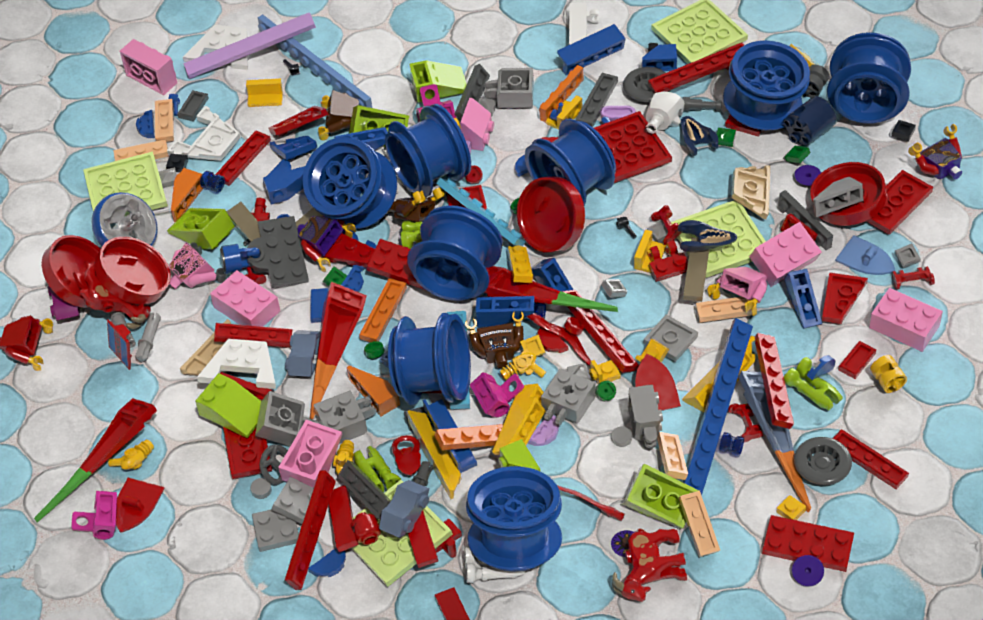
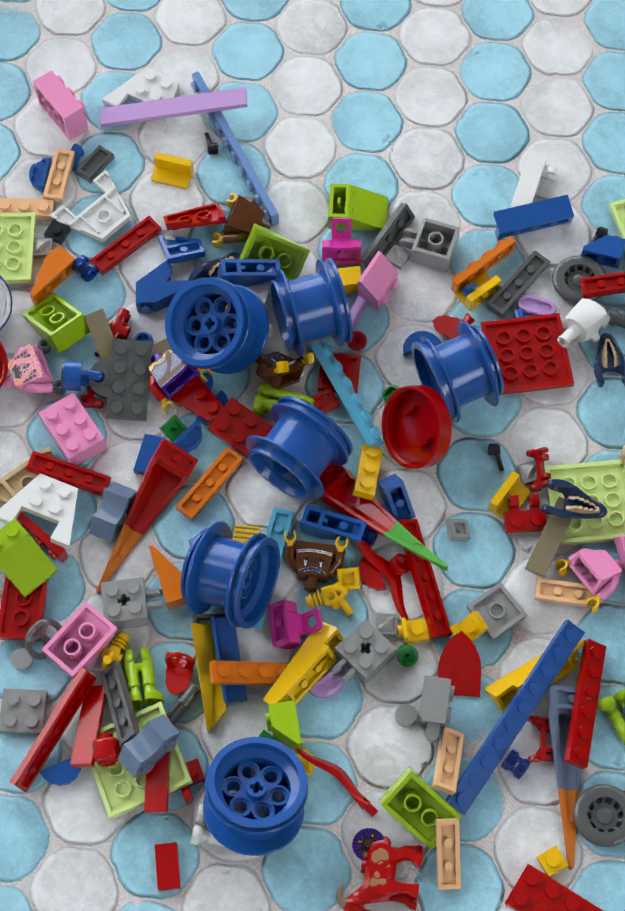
camera: 15 degrees right, 15 degrees up
light grey hinge [255,391,315,446] -> none
light grey plate [272,477,314,524] -> none
green tile [364,341,385,358] -> none

